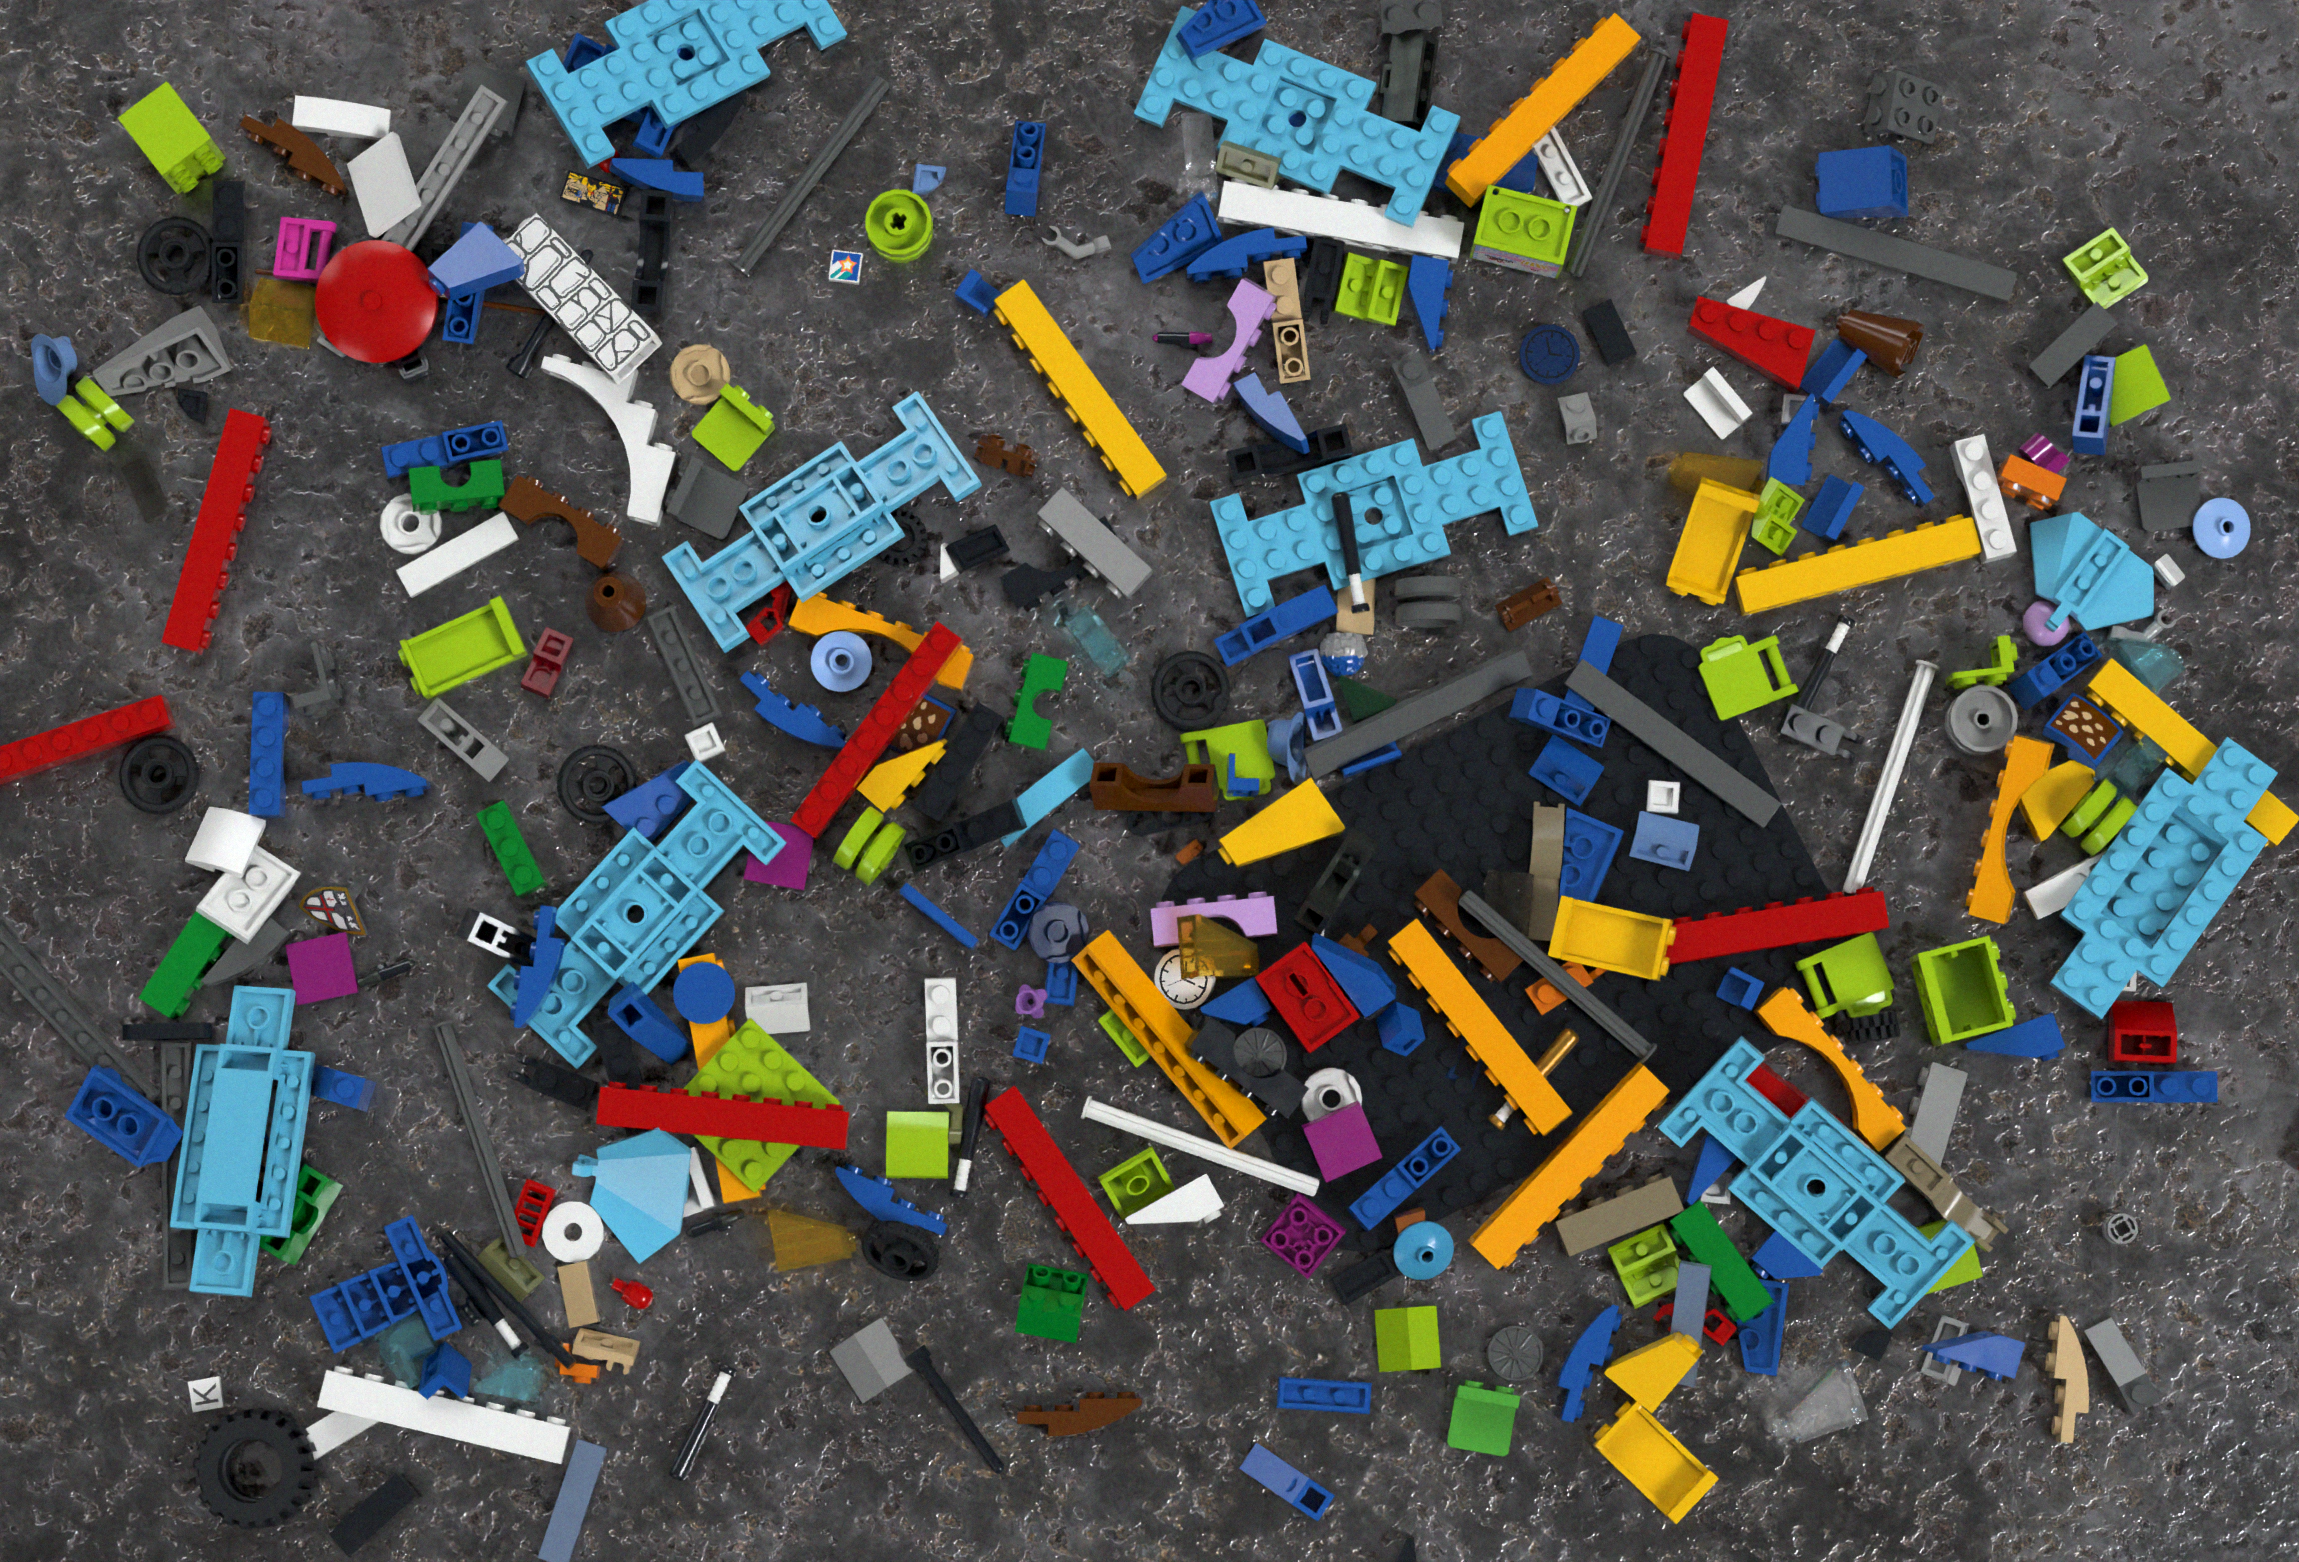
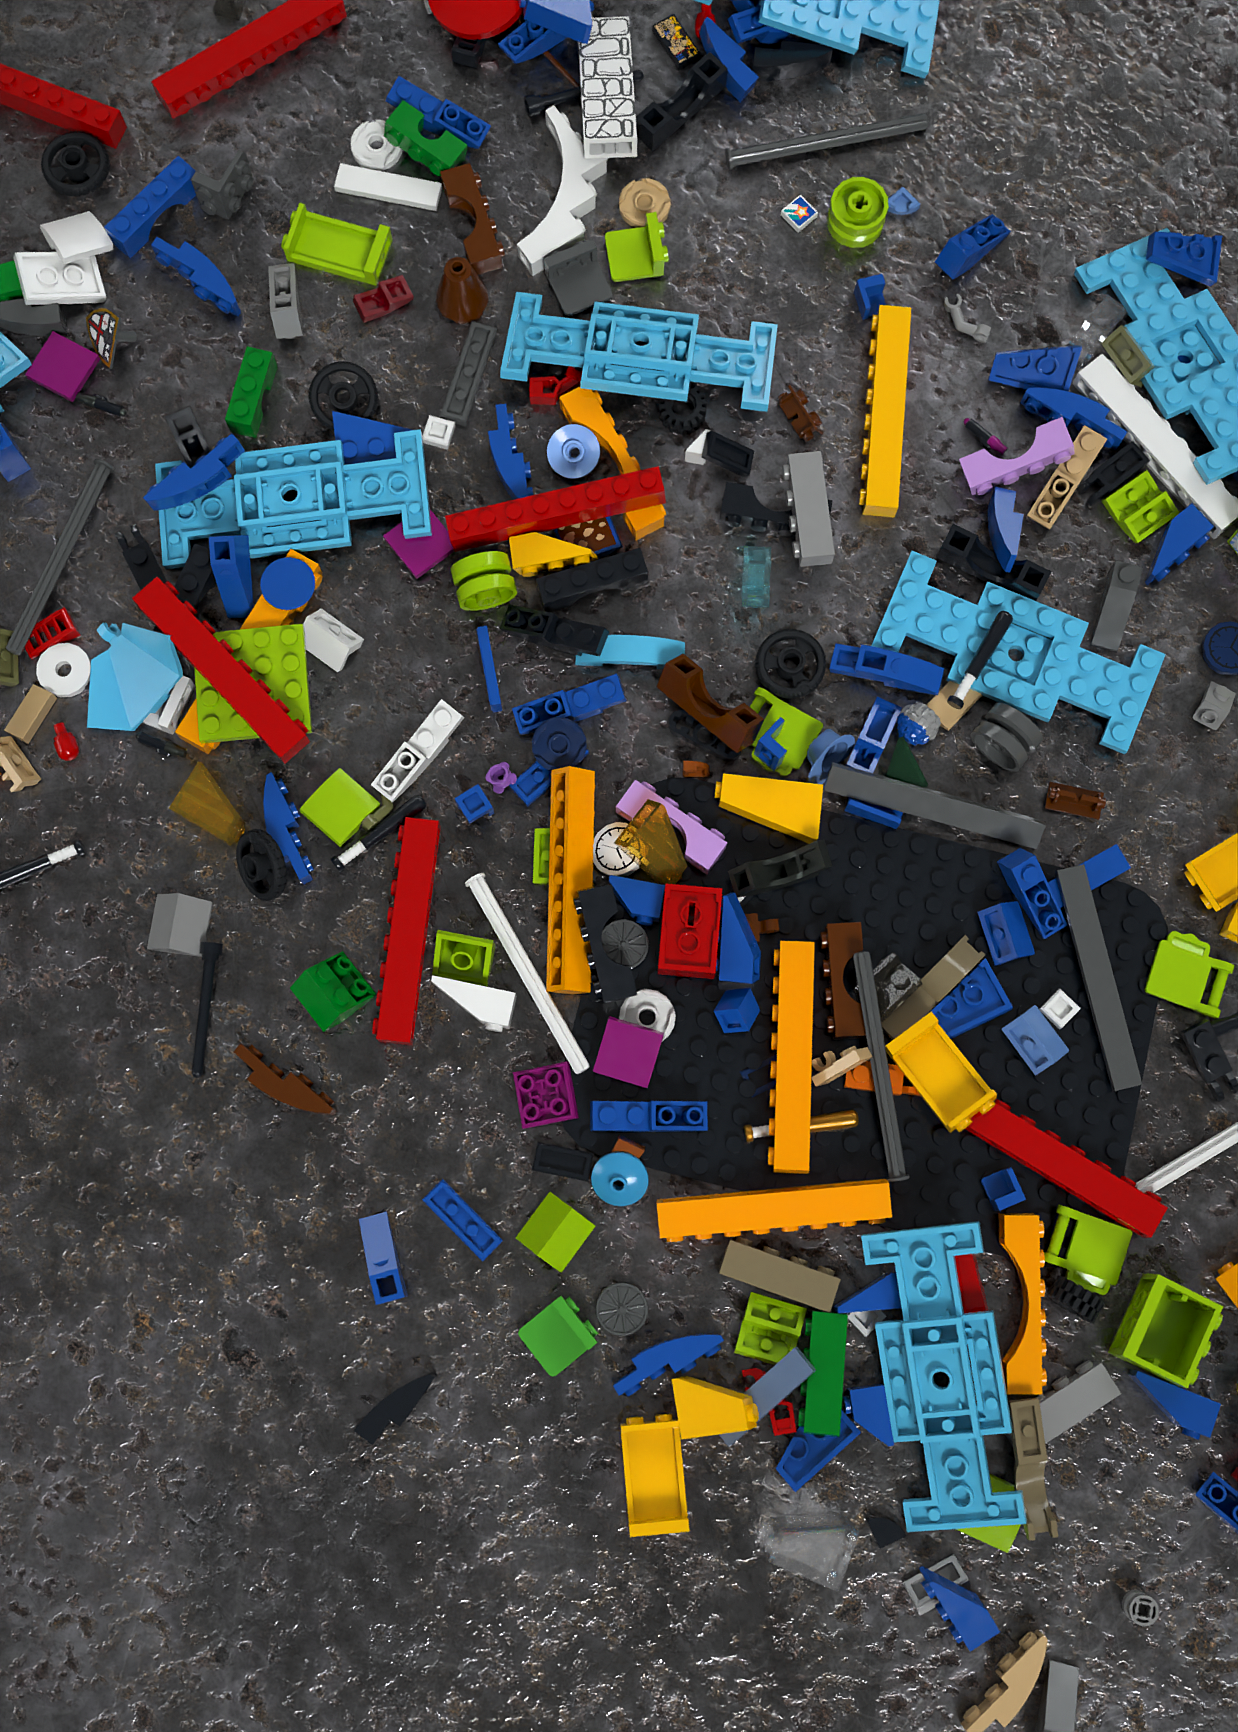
camera: 40 degrees right, 5 degrees down
green arch [1005,652,1068,753] -> none
none -> tan plate [811,1046,873,1086]

